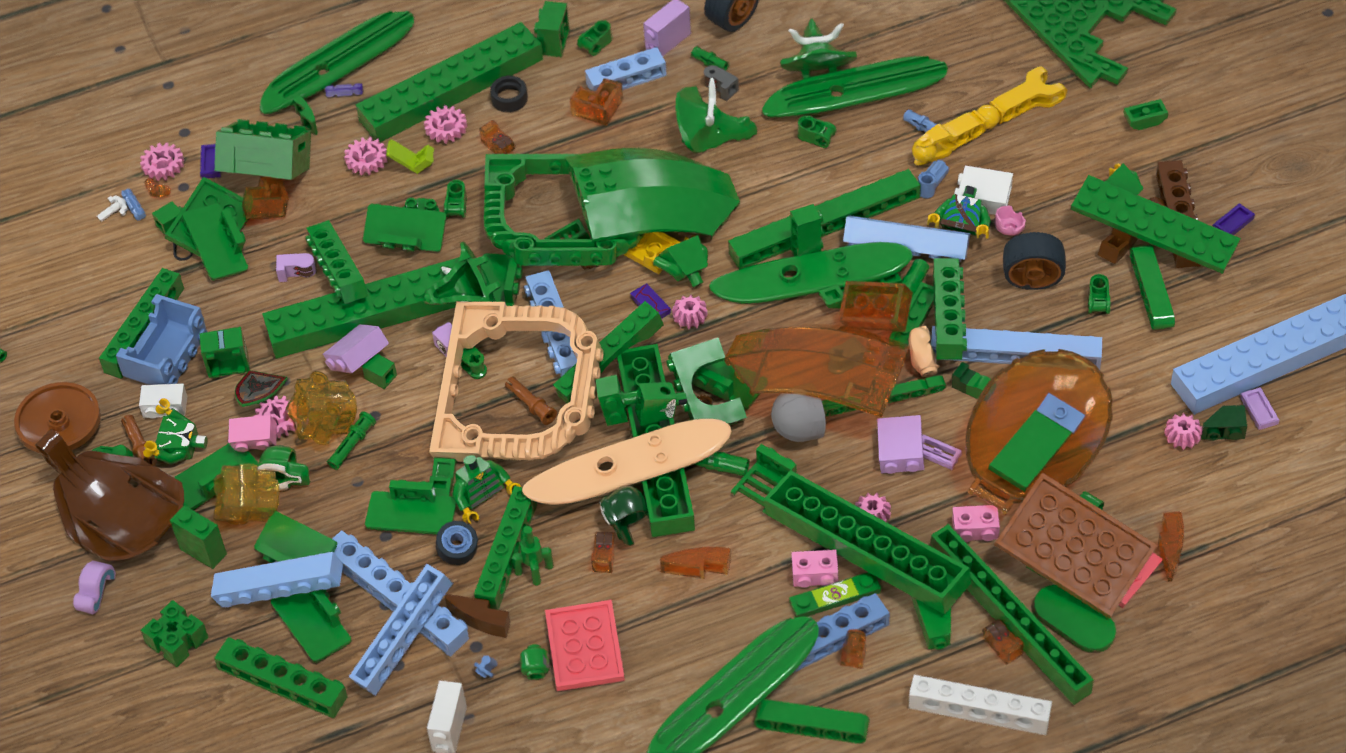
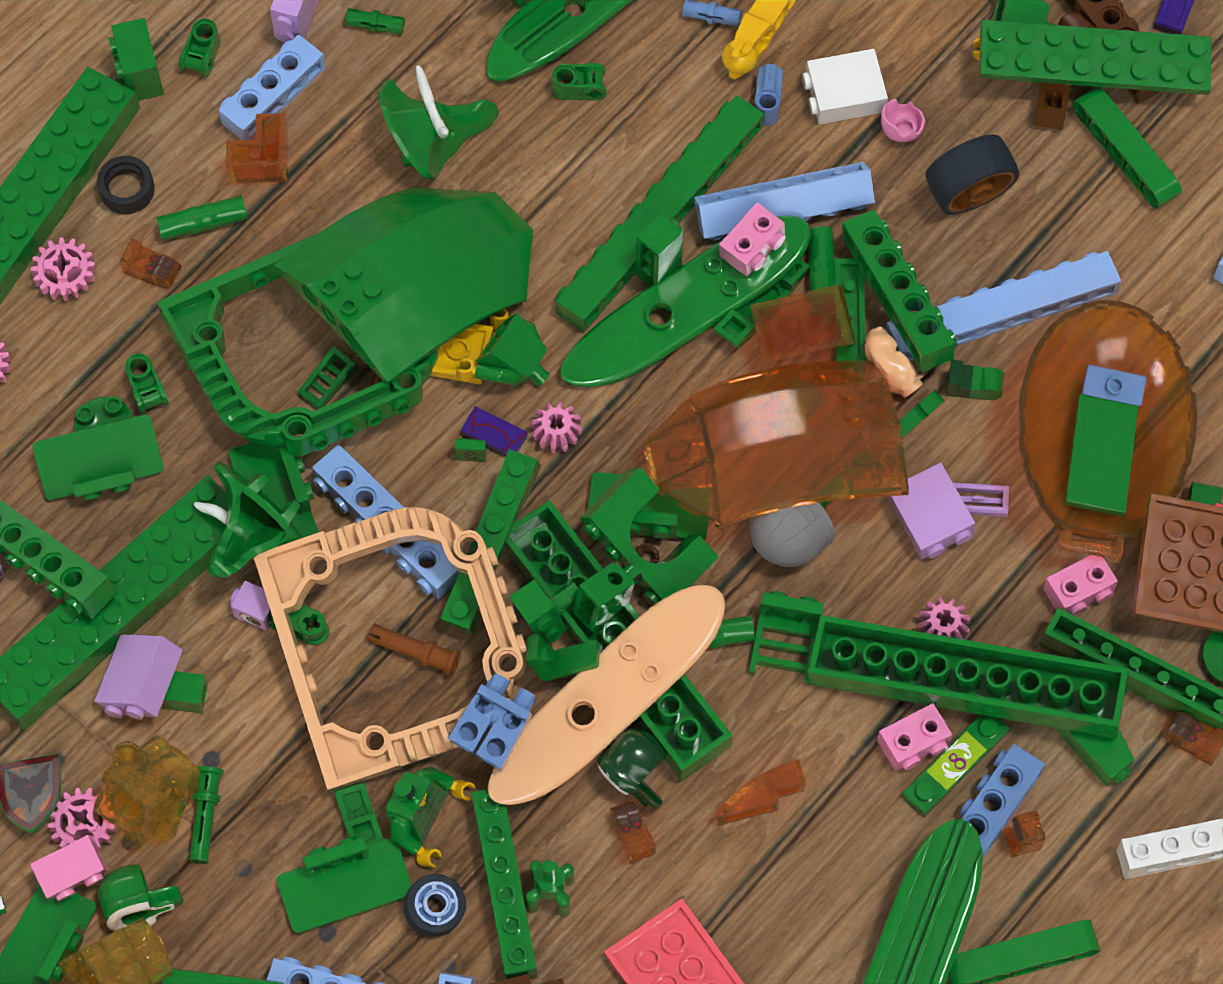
camera: 30 degrees left, 15 degrees up
lime bracket [386,139,434,174] -> none
dark grey leg [704,66,739,101] -> none
torso [927,186,991,239] -> none
green piece [1088,274,1111,314] -> none
none -> green axle [156,195,248,241]
none -> medium blue hips [448,673,536,771]
none -> green tile [455,438,487,462]
none -> green bracket [526,634,600,682]
none -> bright pink brick [719,202,786,277]

